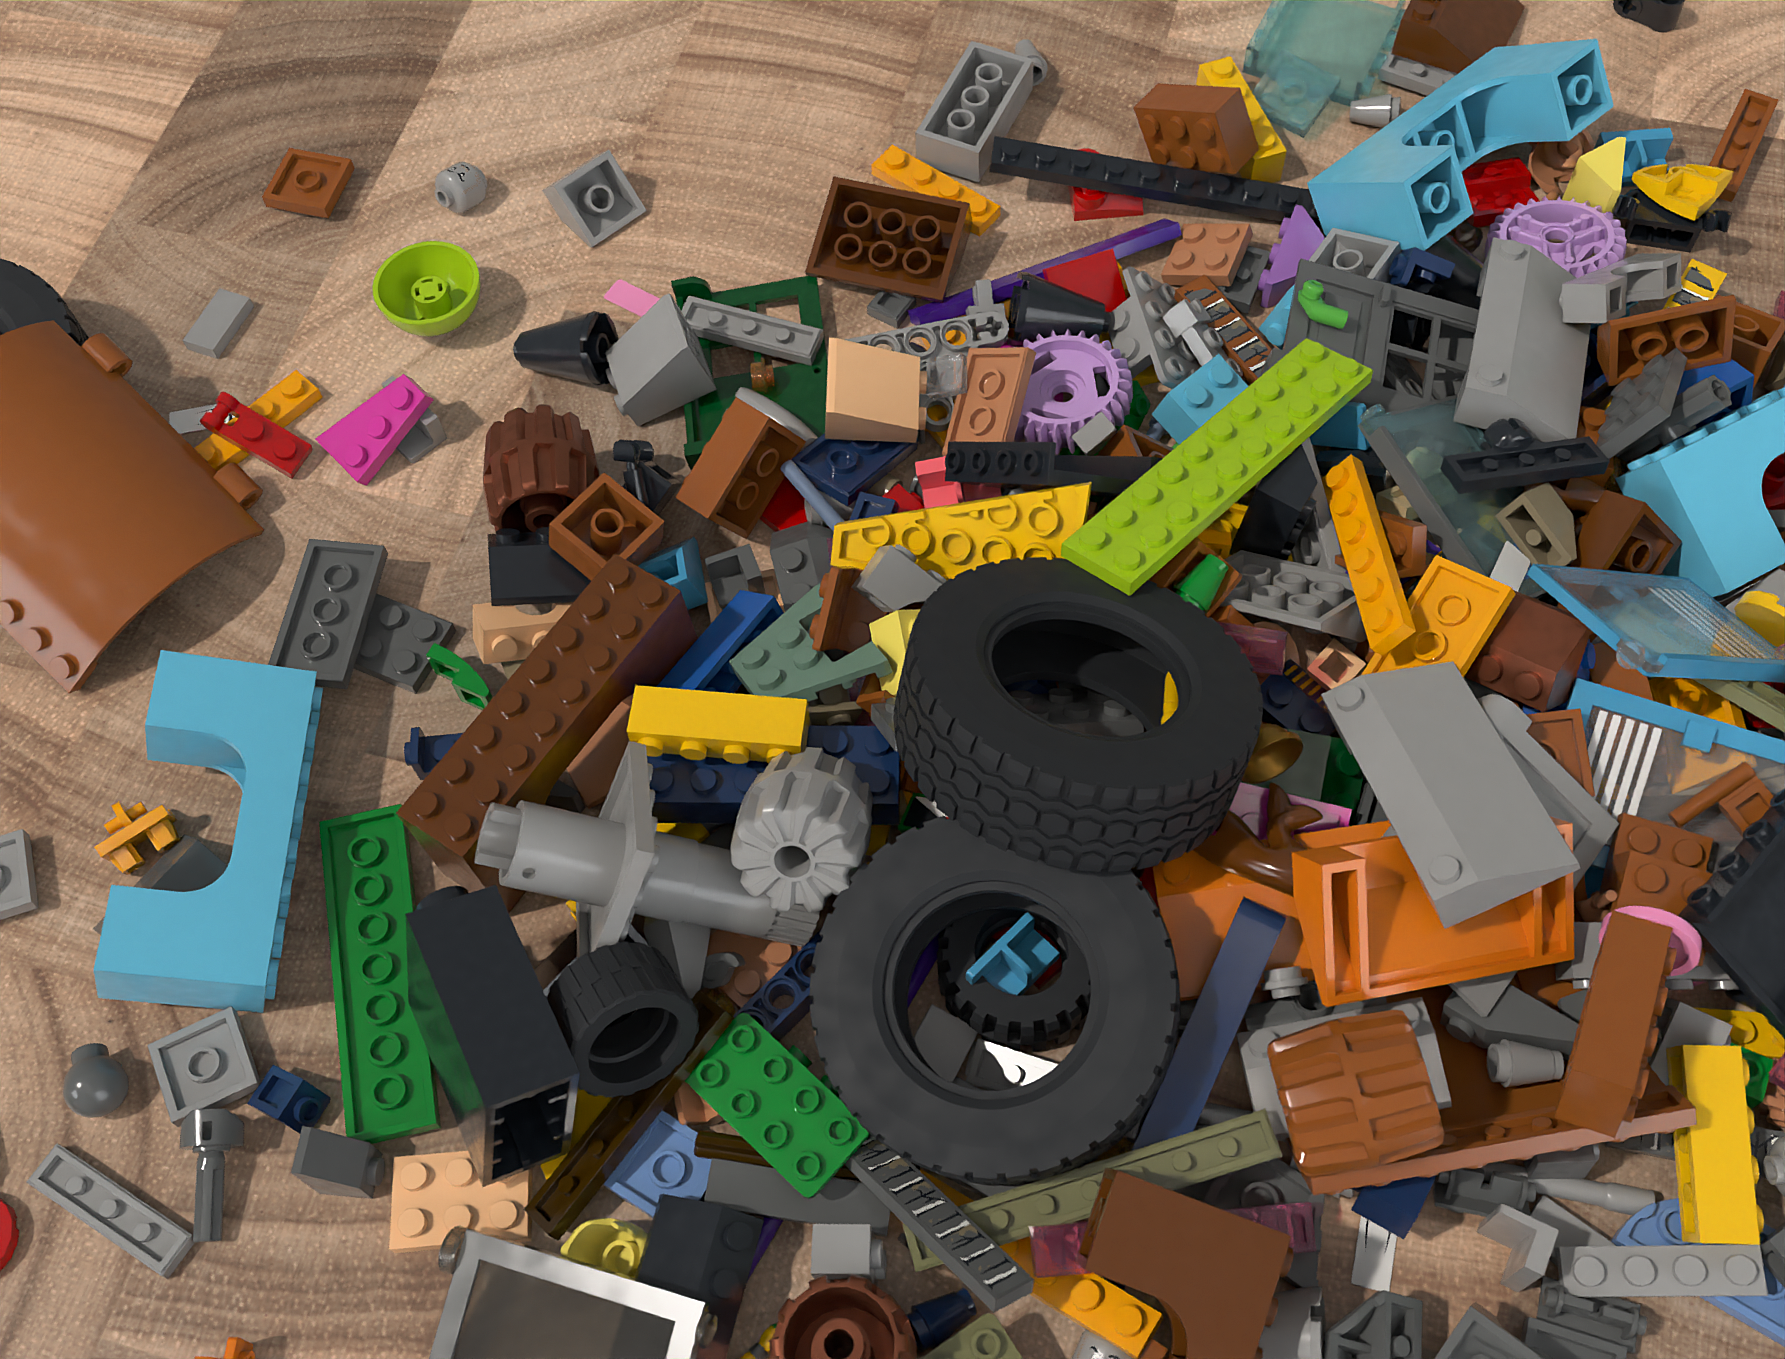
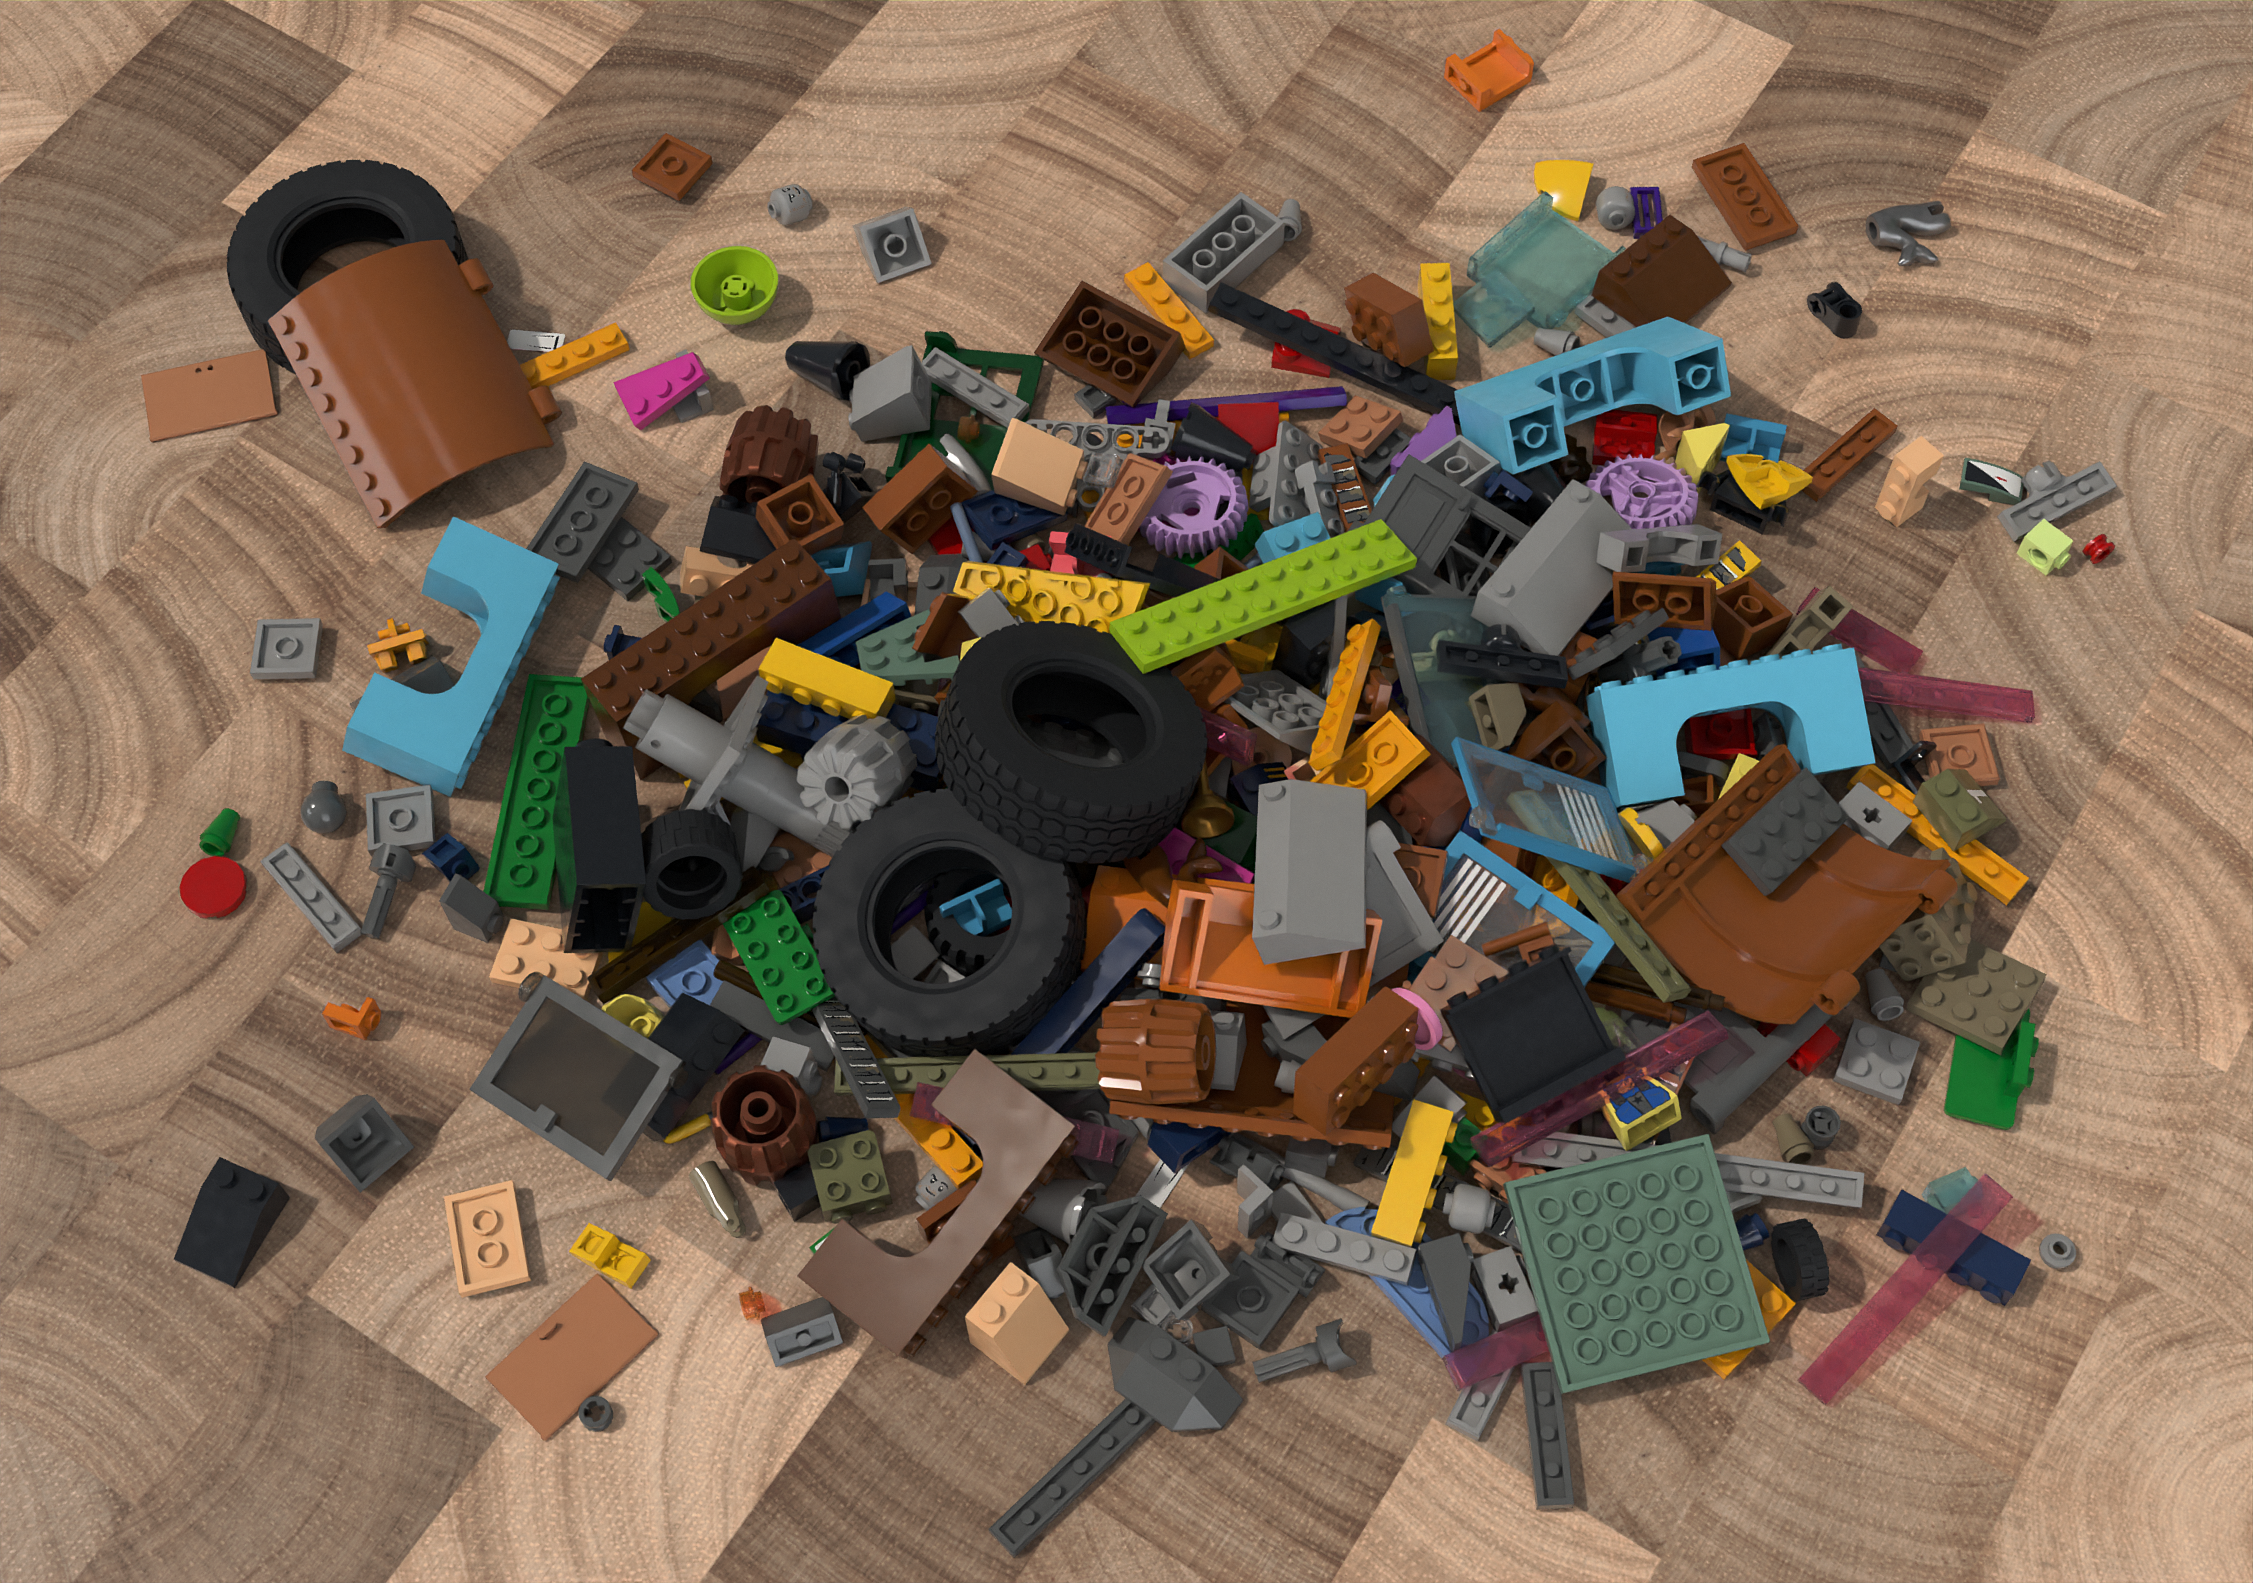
camera: 15 degrees right, 0 degrees up
light grey tile [182,288,254,359] -> none
red plate [200,391,313,479] -> none
bright pink sticker [603,279,660,317] -> none
light grey slope [1071,412,1118,456] -> none
green cone [1172,554,1229,613] -> none
bright green arm [1298,280,1348,329] -> none
white sticker [1489,541,1530,592] -> none

